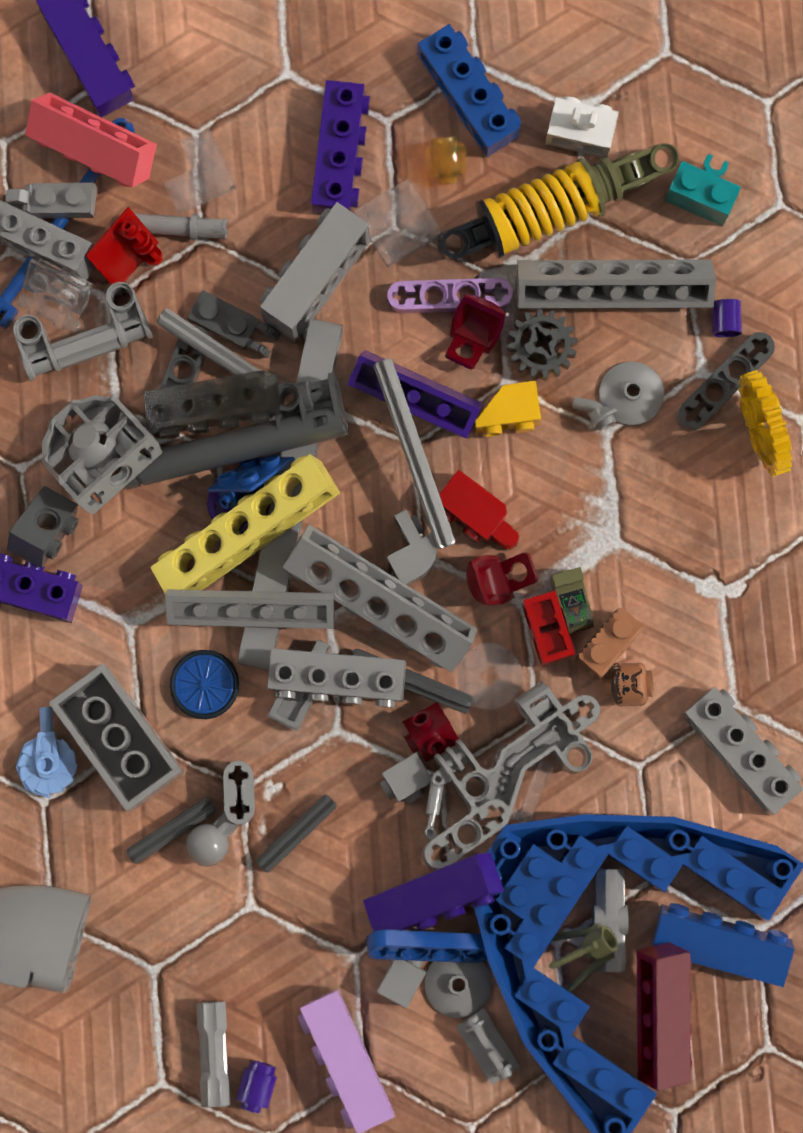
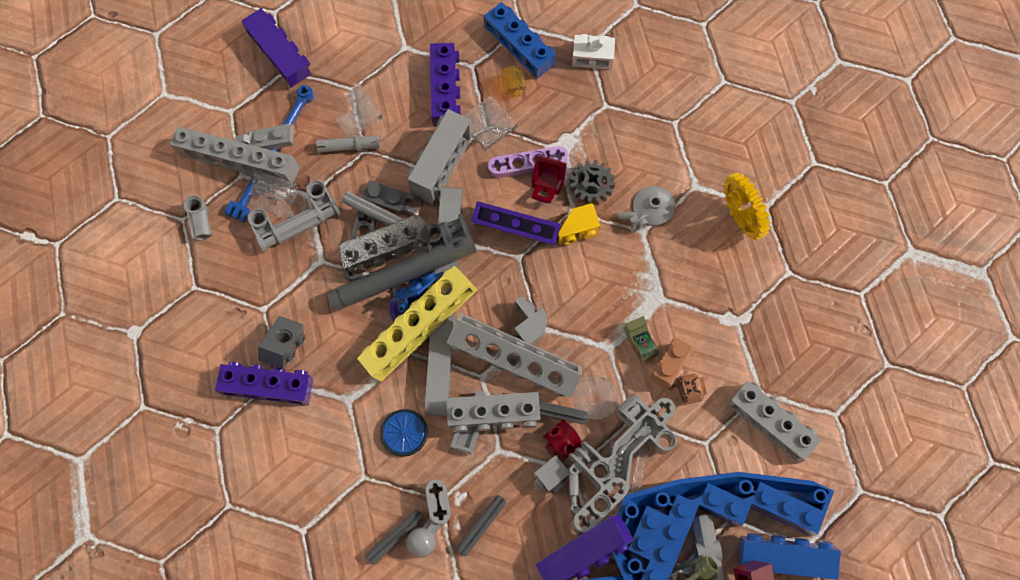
camera: 10 degrees left, 10 degrees down
light blue piece [16,707,78,798] -> none
coral brick [25,93,157,188] -> none
light grey connector [42,395,162,515] -> none
light grey brick [49,663,185,812] -> none
red hinge [85,207,163,285] -> none
light grey plate [165,589,334,629] -> none
light grey axle [374,359,455,549] -> none
piece [437,143,679,259] -> none
red hinge [439,469,520,550] -> none
dark red piece [466,552,538,606] -> none
light grey brick [516,260,716,308] -> none
red brick [521,590,575,667] -> none
teal brick [664,154,741,226] -> none
dark grey beam [676,332,775,432] -> none
dark purple beam [712,299,742,337] -> none

